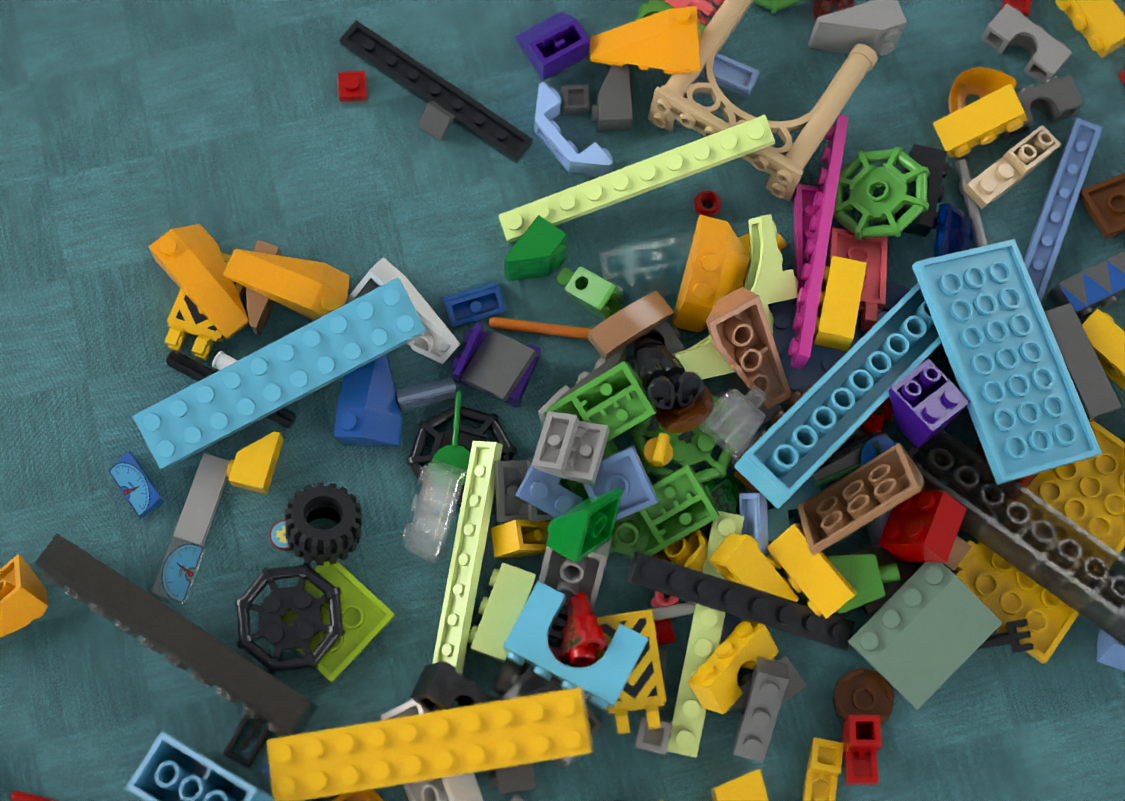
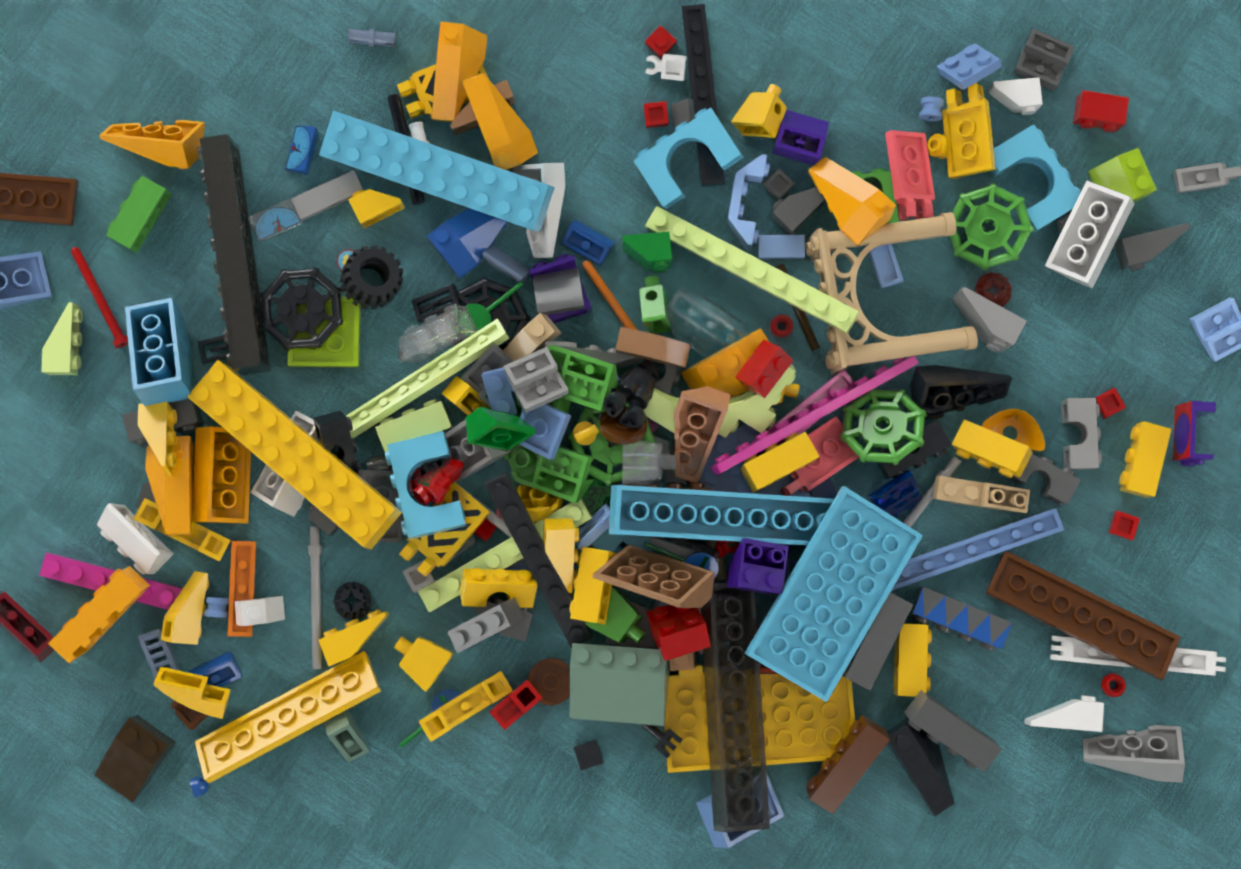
camera: 50 degrees right, 10 degrees up
none -> bright green brick [106,176,172,253]
none -> sand blue pin [348,28,396,48]
none -> black tile [412,284,462,323]
none -> tan slope [503,313,561,361]
none -> black tile [574,740,604,770]
none -> medium azure arch [633,108,744,210]
none -> red plate [643,101,669,129]
none -> white plate [645,54,687,81]
none -> yellow torso [731,84,786,138]
none -> red brick [735,339,794,398]
none -> light blue tile [758,235,805,259]
none -> dark brown bar [775,263,820,351]
none -> black wedge [910,365,1012,420]

